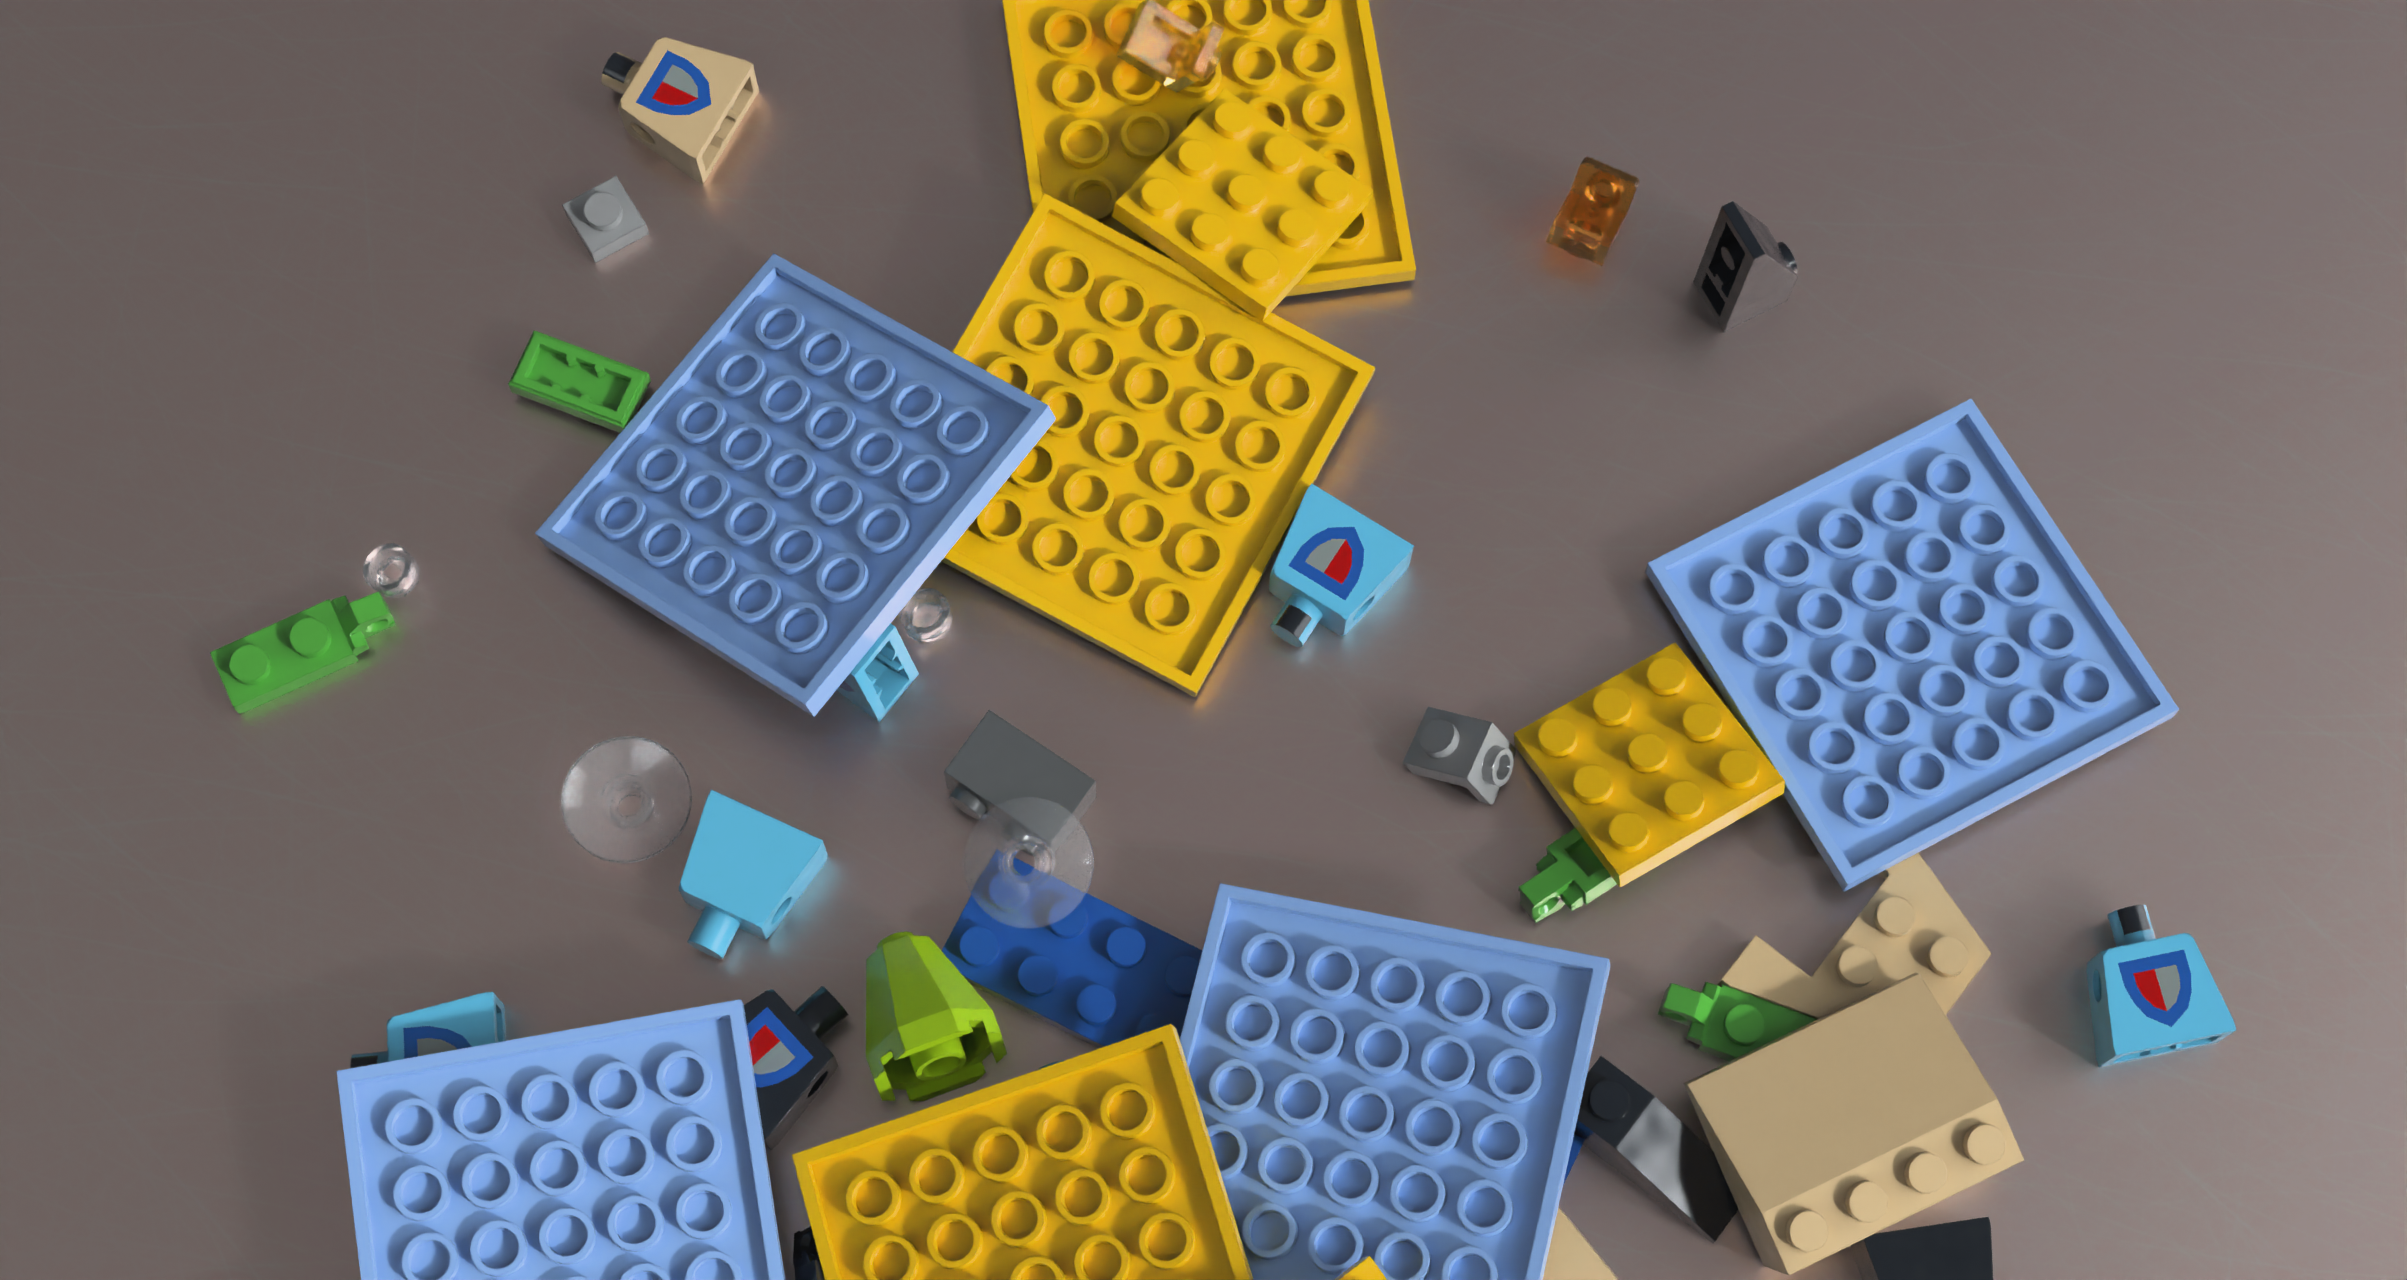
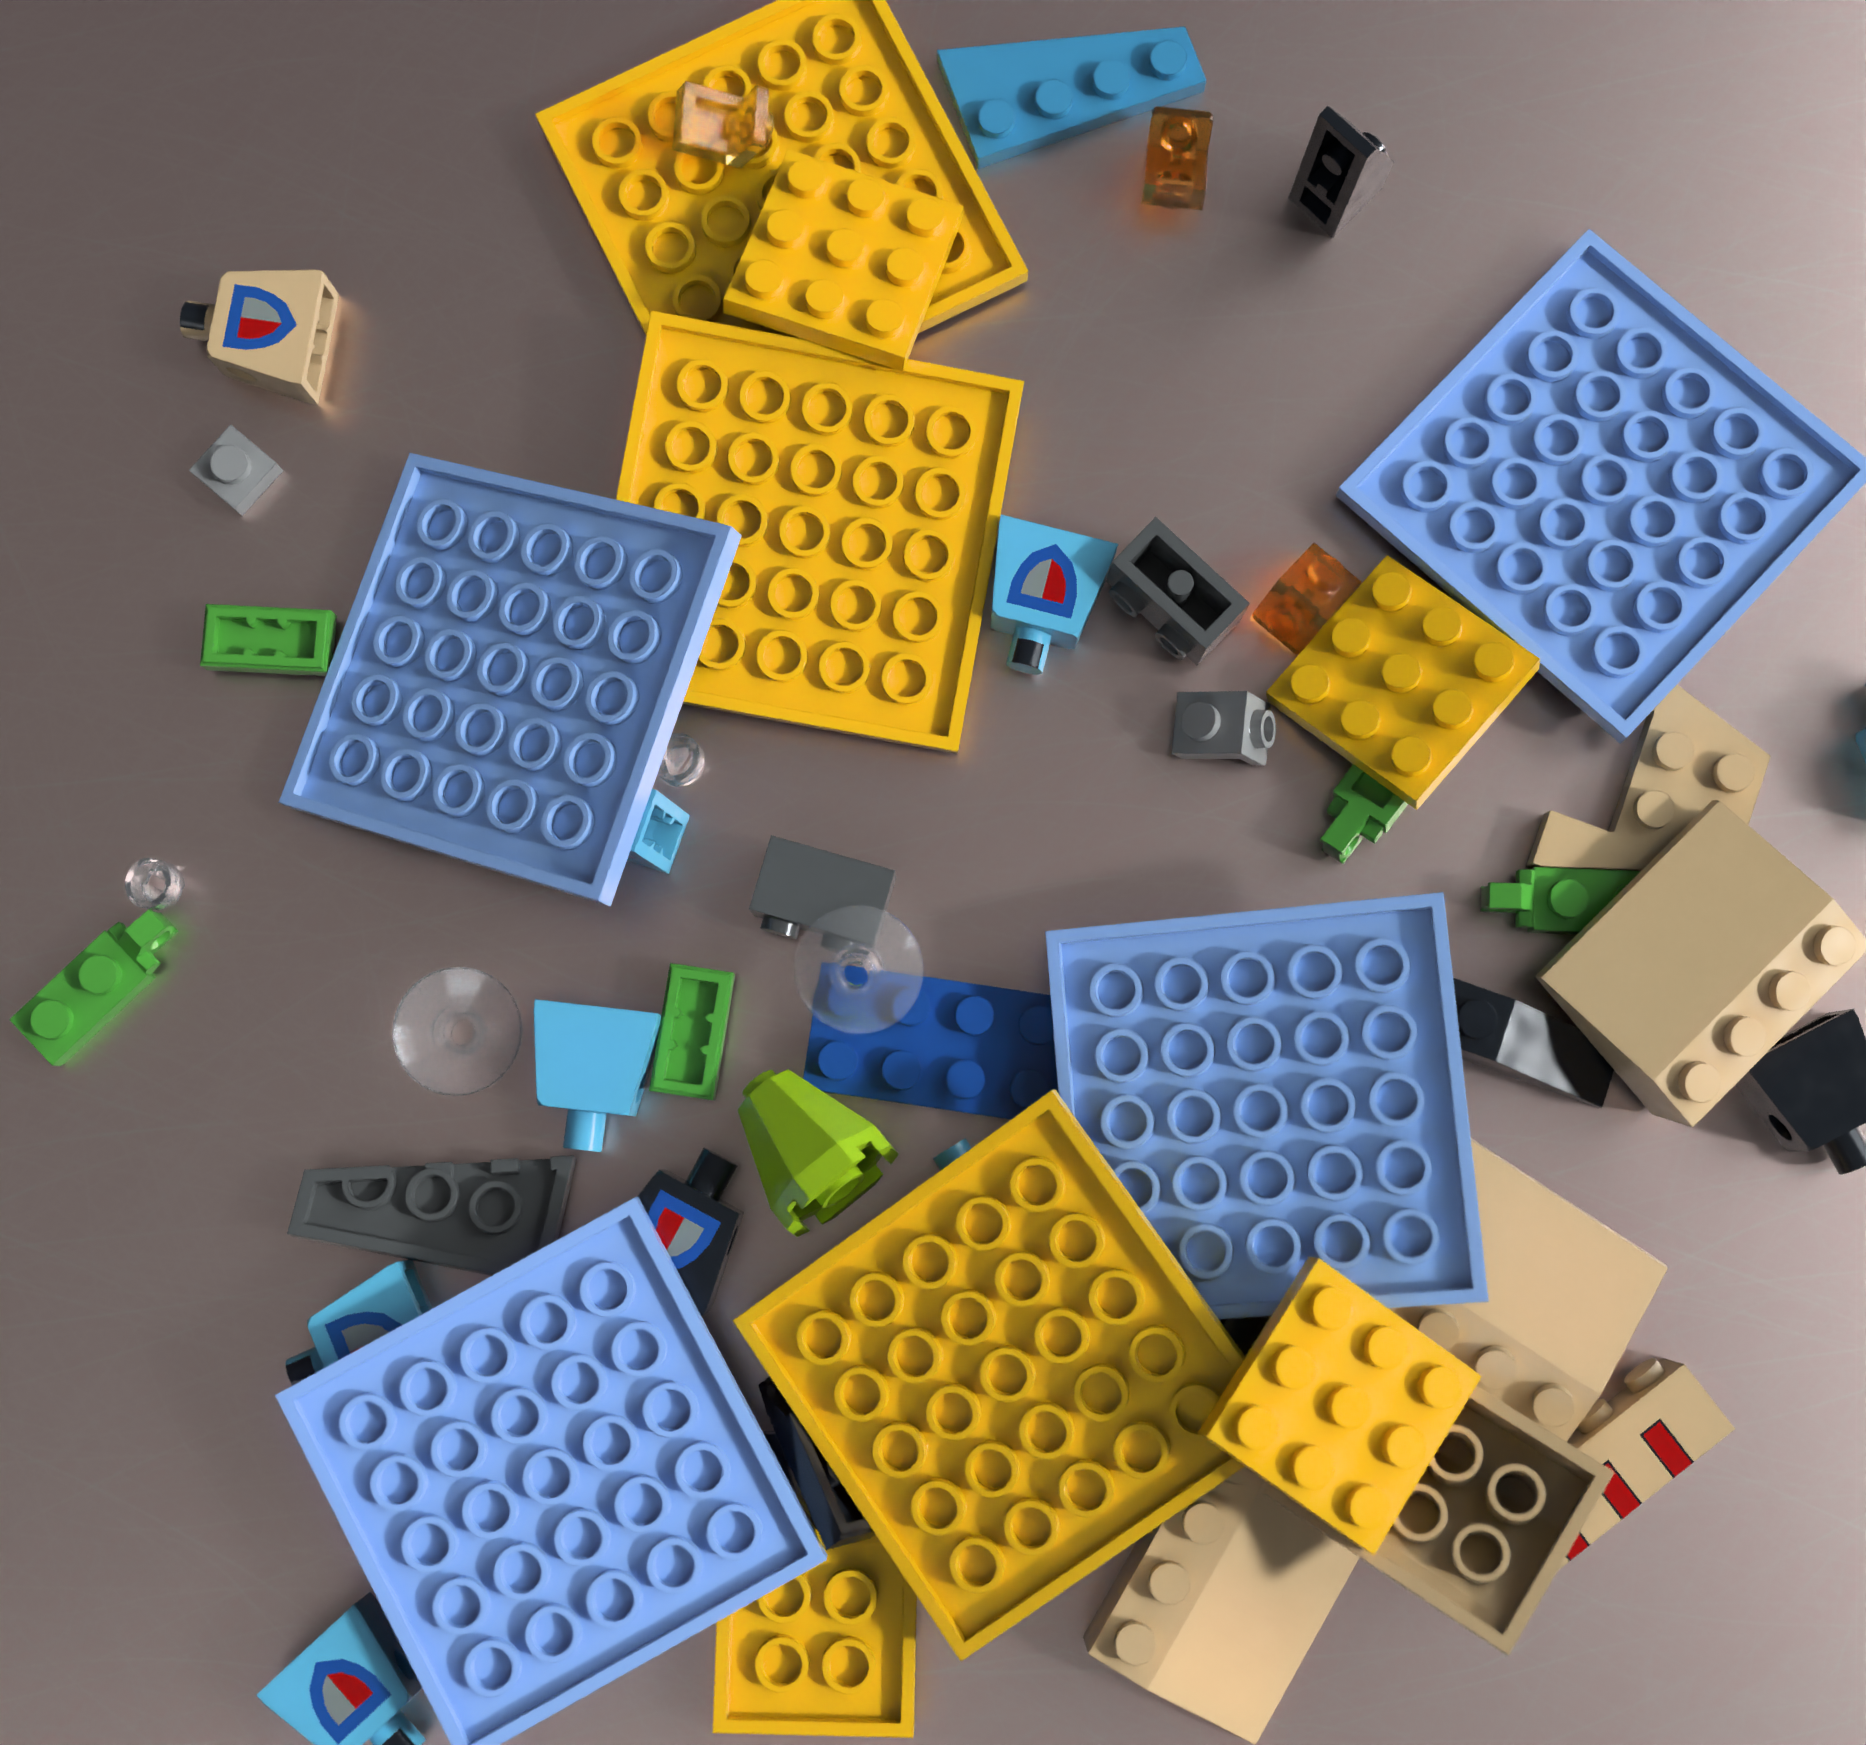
camera: 15 degrees left, 10 degrees up
none -> dark grey wing [287,1155,577,1276]
none -> bright green plate [649,963,735,1101]
none -> dark azure wing [937,27,1207,169]
none -> dark grey brick [1106,517,1250,665]
none -> clear orange bracket [1252,542,1362,654]

